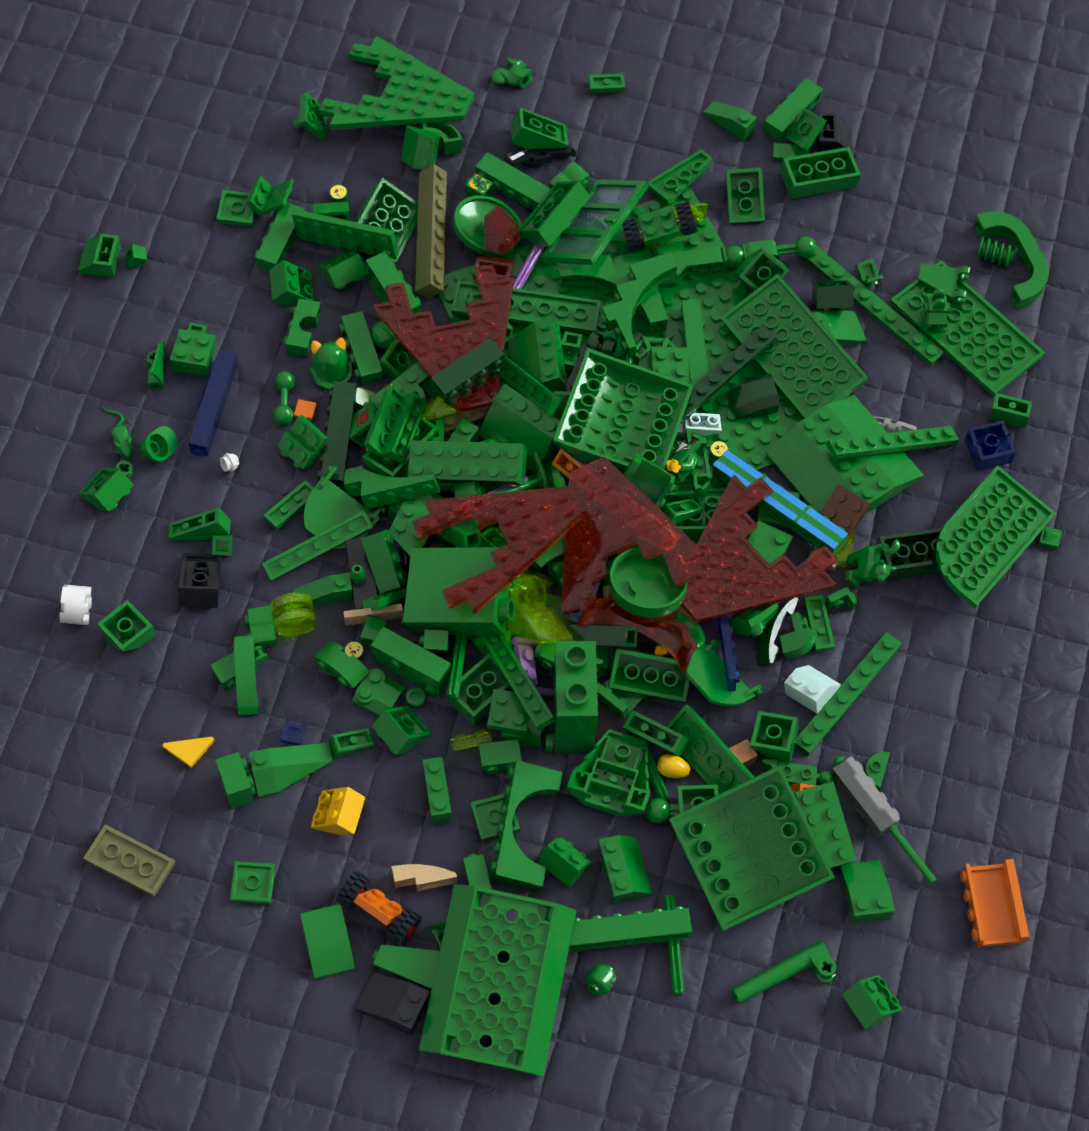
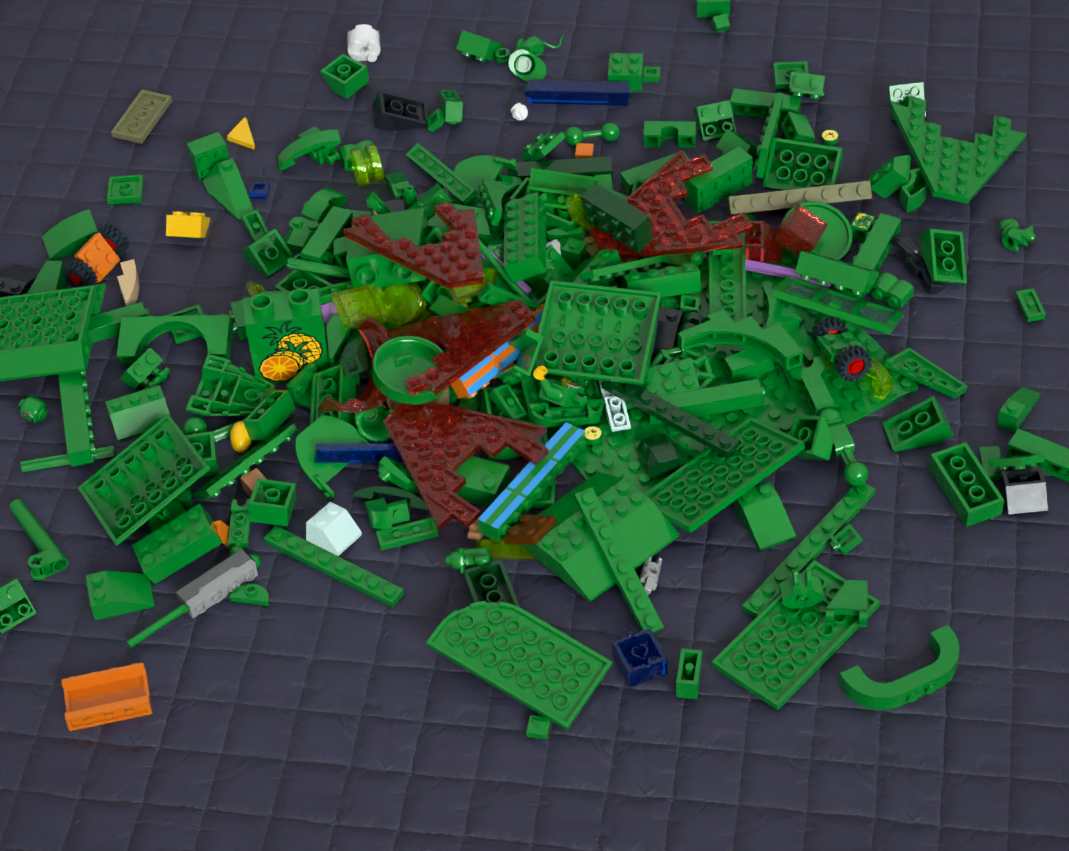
camera: 90 degrees right, 15 degrees down
green panel [147,341,166,390] -> none
green plate [263,480,314,530] -> none
green hair [309,338,353,390] -> none
green brick [423,757,452,824] -> none
dark green brick [812,280,854,312] -> none
green bracket [825,587,857,611] -> none
green piece [977,236,1017,268] -> none

